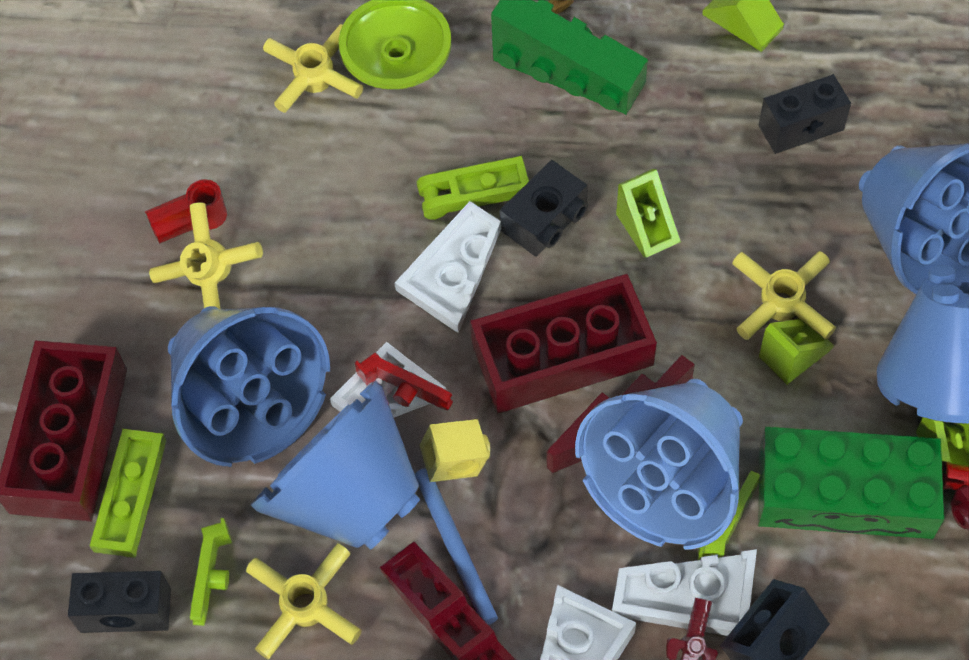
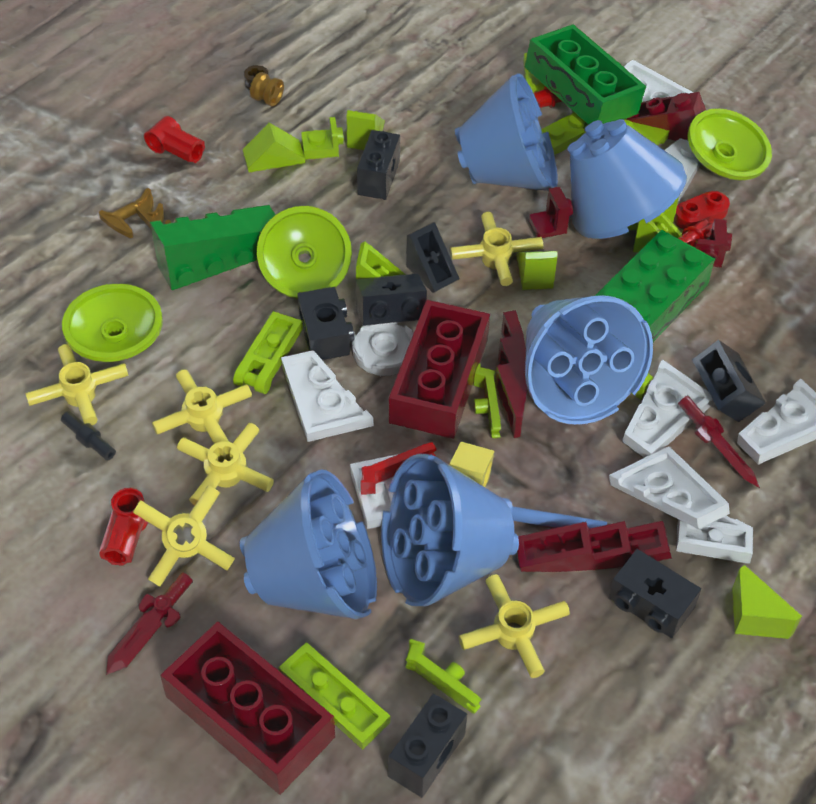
camera: 60 degrees left, 10 degrees down
none -> black bar [61,411,116,461]
none -> dark red sword [106,572,193,675]
none -> light yellow bar [152,369,252,444]
none -> light yellow bar [177,423,274,506]
none -> lime dish [257,206,352,299]
none -> lime bracket [301,117,344,160]
none -> lime slope [346,110,385,150]
none -> white tile [352,322,414,376]
none -> black brick [355,274,427,326]
none -> black slope [406,222,460,293]
none -> lime piece [474,363,501,438]
none -> dark red bracket [529,187,573,238]

